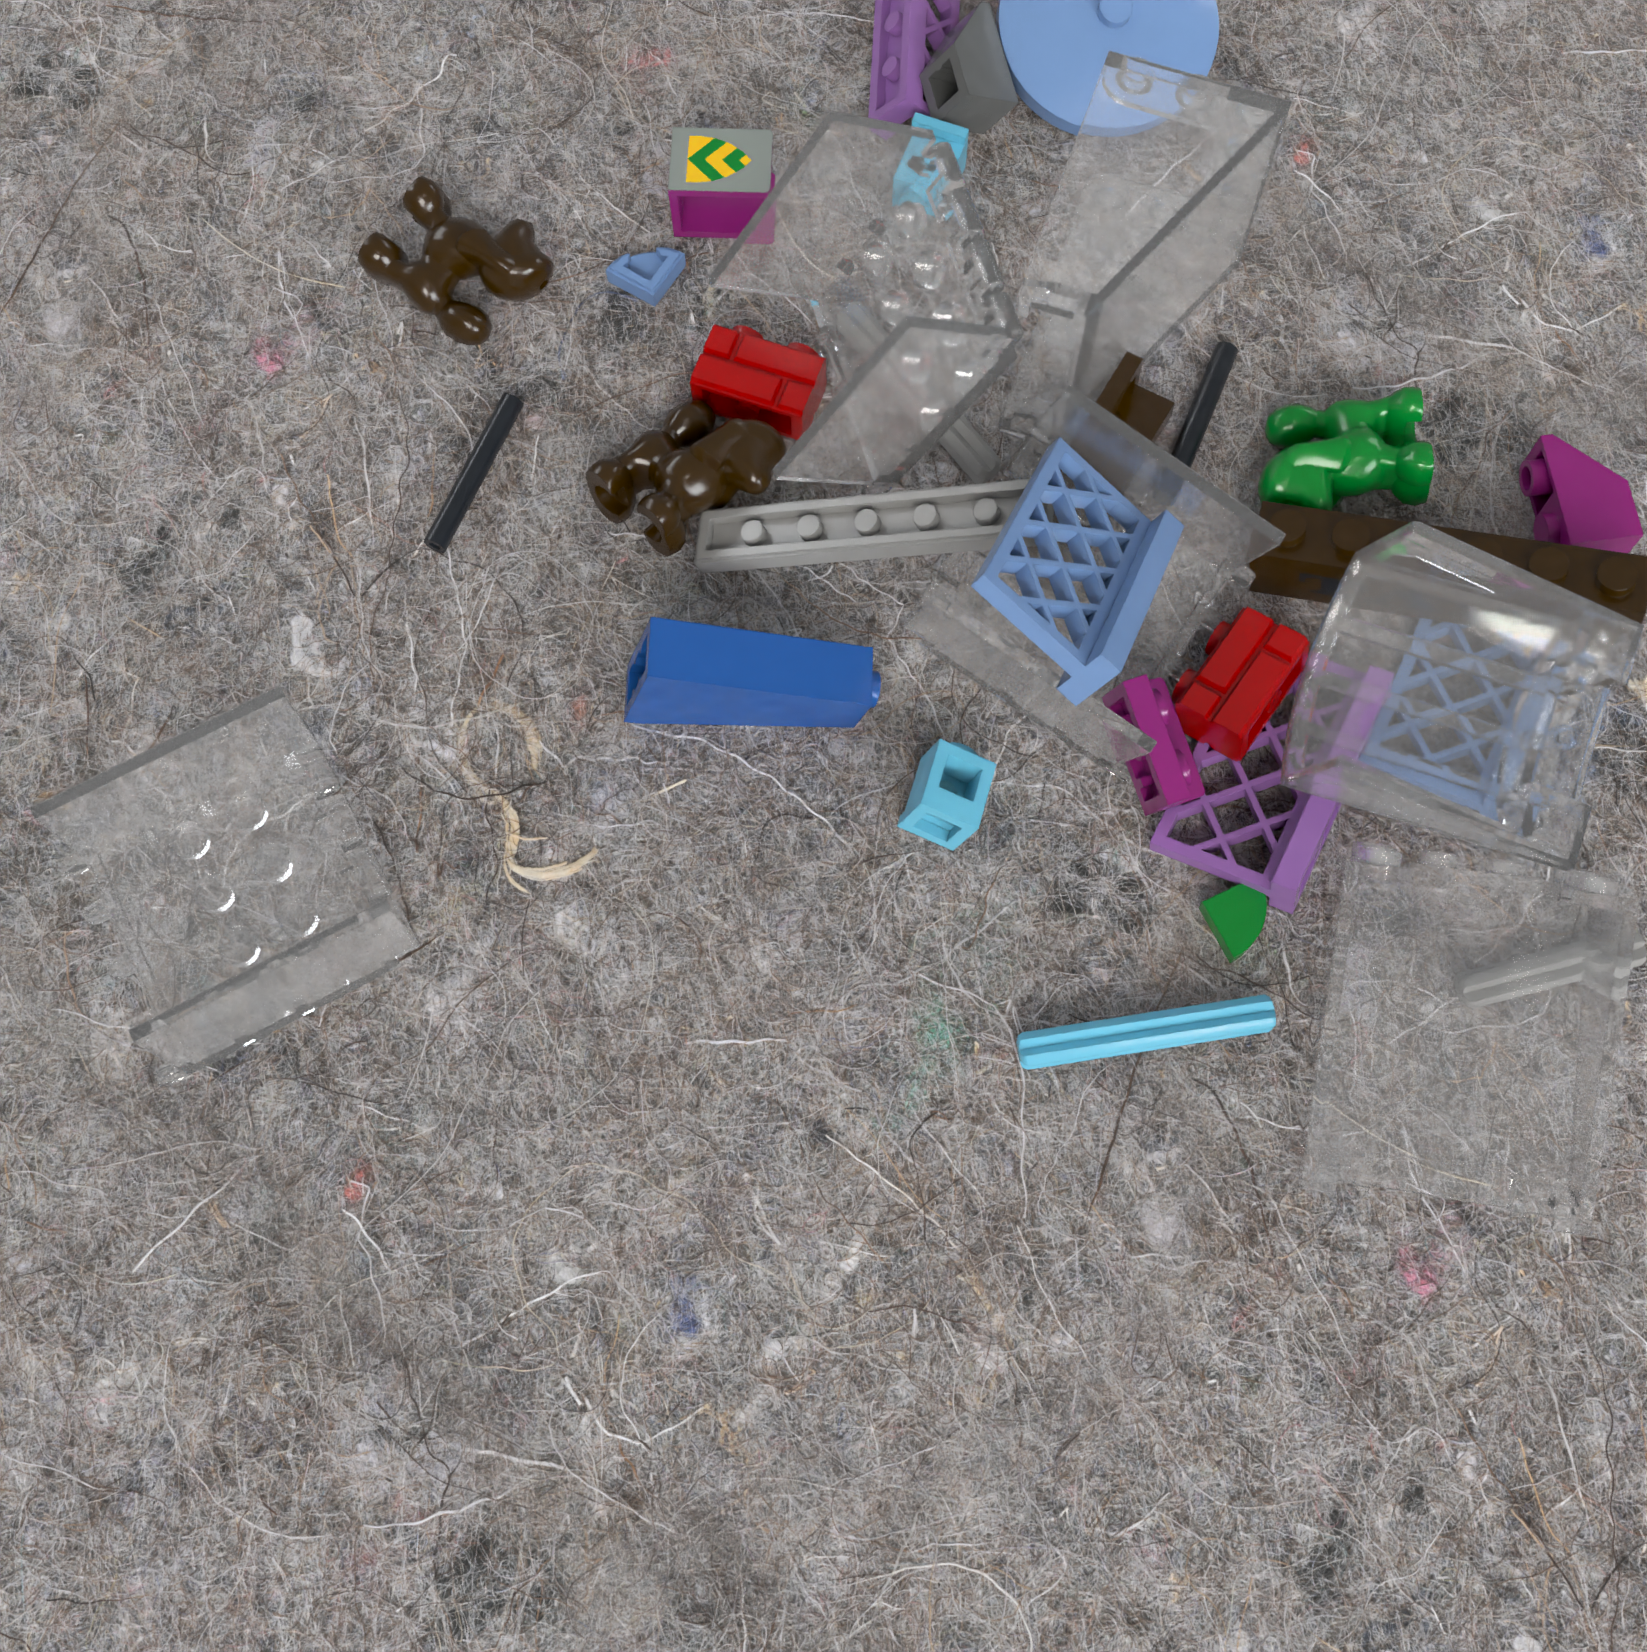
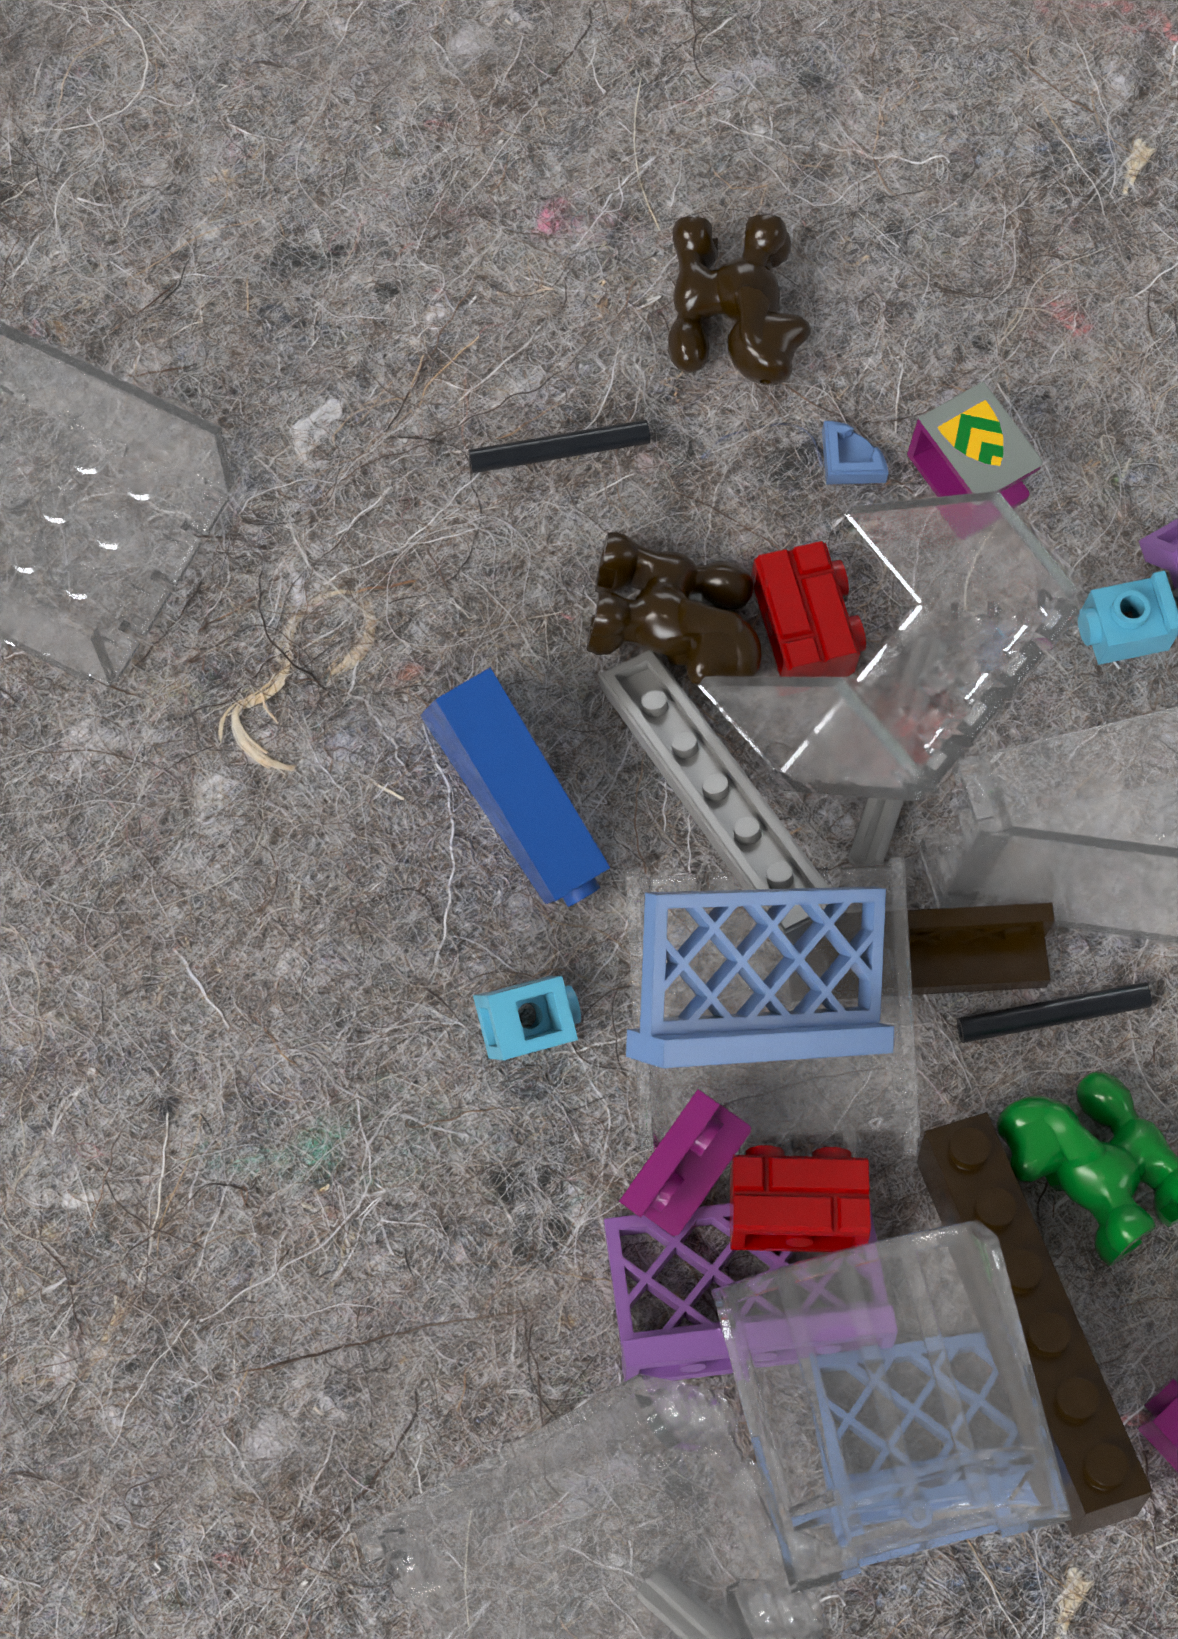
camera: 50 degrees right, 0 degrees up
medium azure axle [1016,994,1276,1070] -> none
green tile [1199,883,1267,963] -> none

